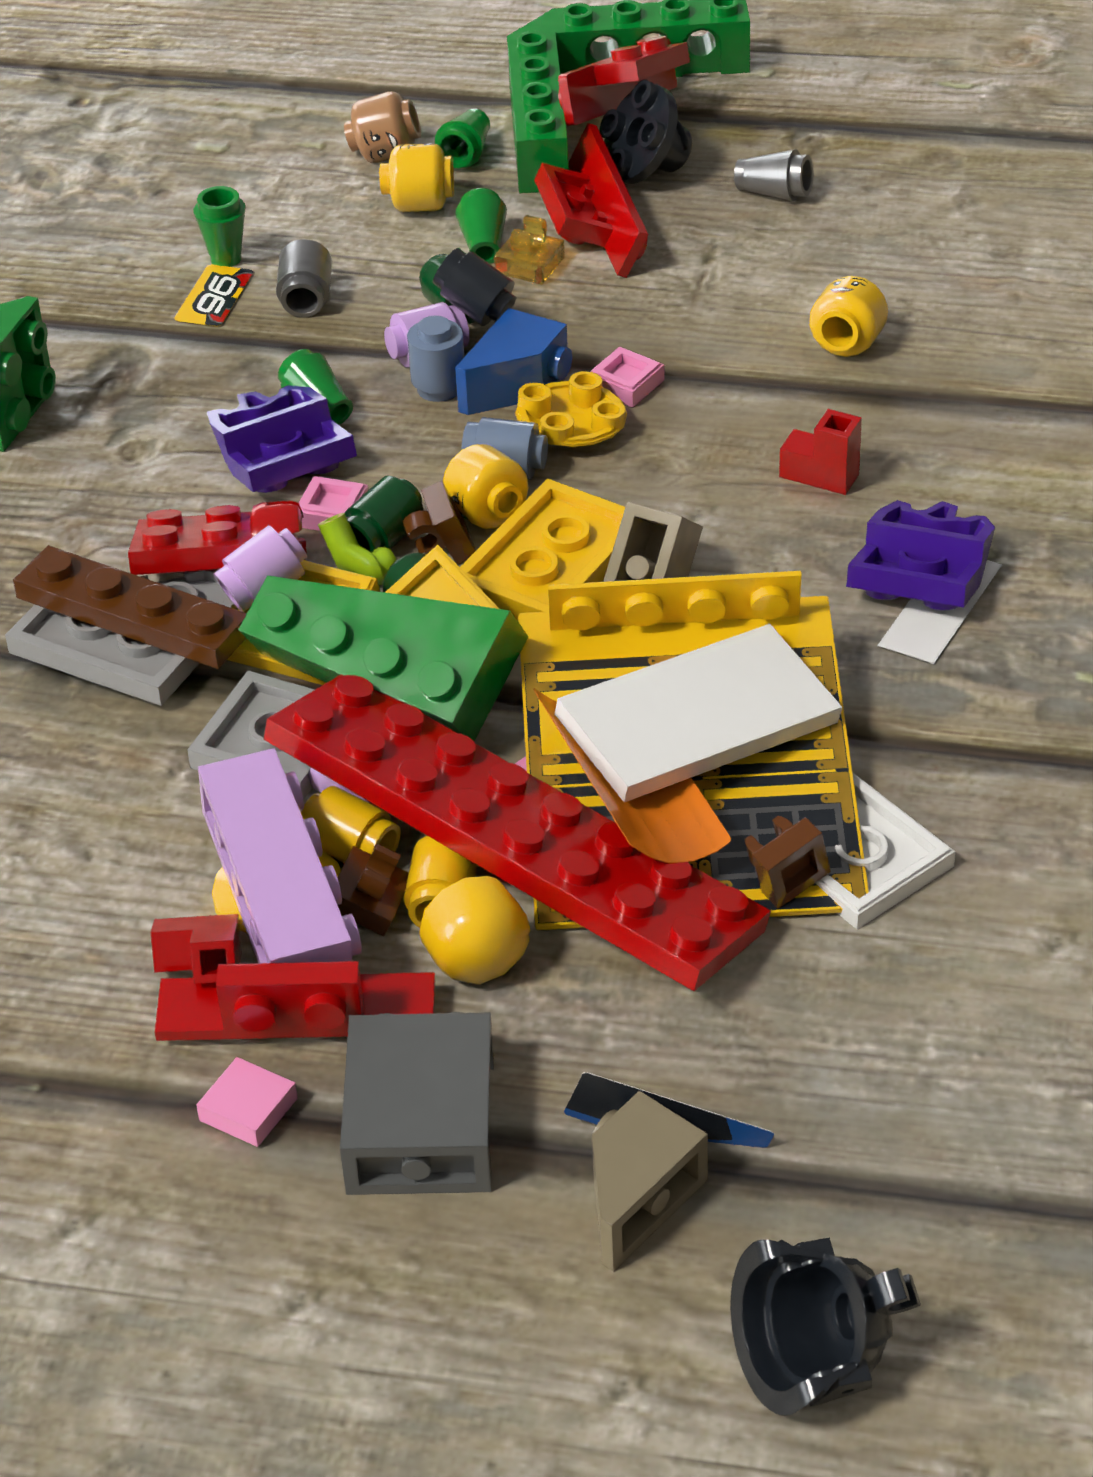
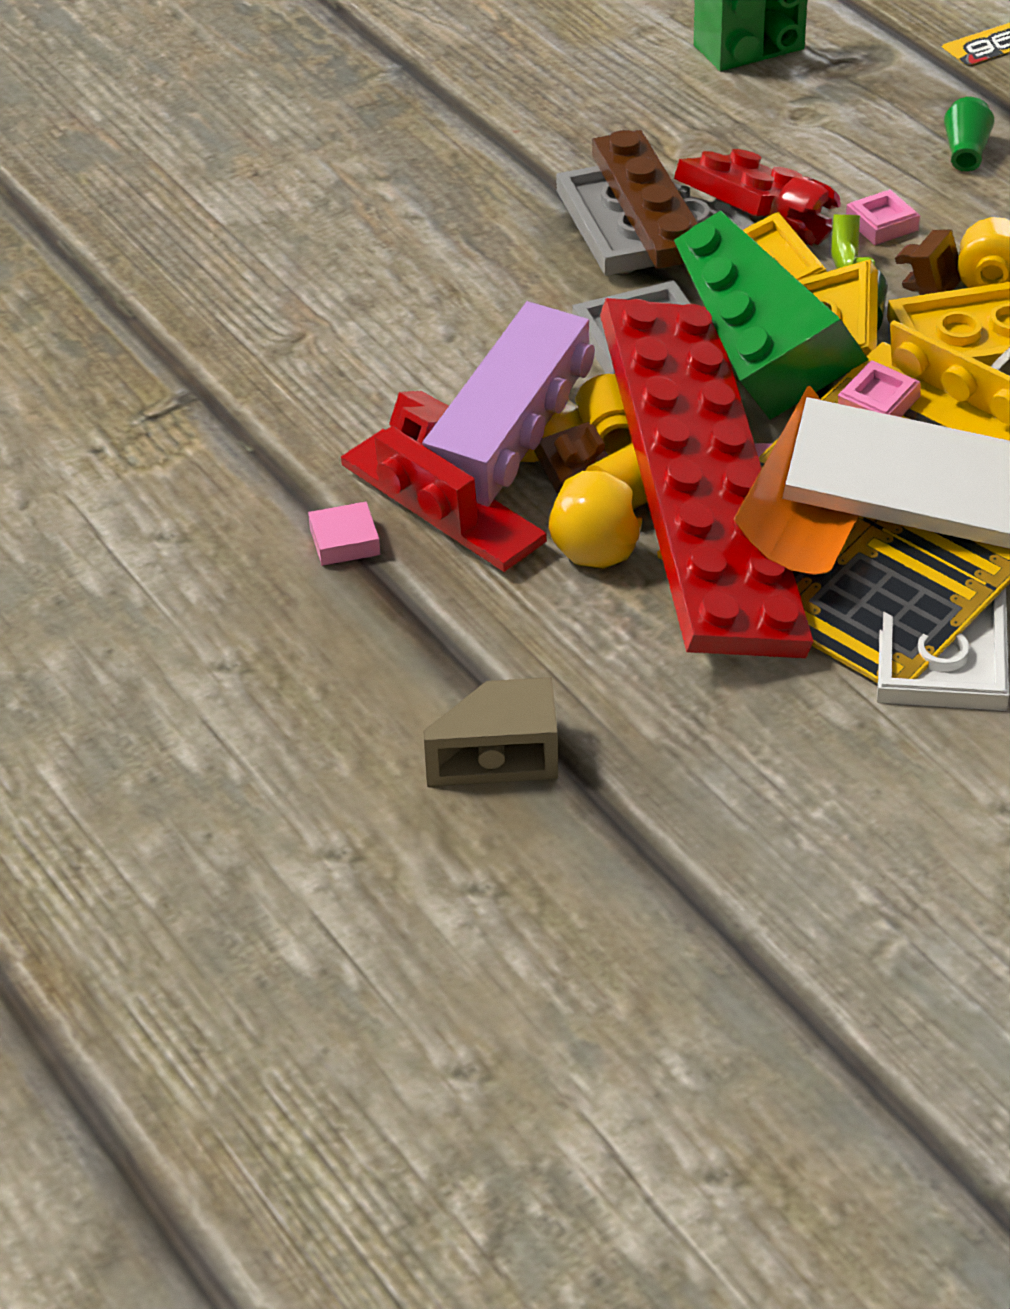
camera: 45 degrees right, 0 degrees up
dark purple plate [207,385,357,493] -> none
lavender brick [213,525,307,612] -> none
dark grey panel [340,1012,494,1195] -> none
dark green brick [345,476,424,552] -> none
black sticker [564,1072,774,1148] -> none
black helmet [730,1237,921,1416] -> none
reddish brown tile [745,816,831,909] -> none
none -> bright pink tile [838,360,921,417]

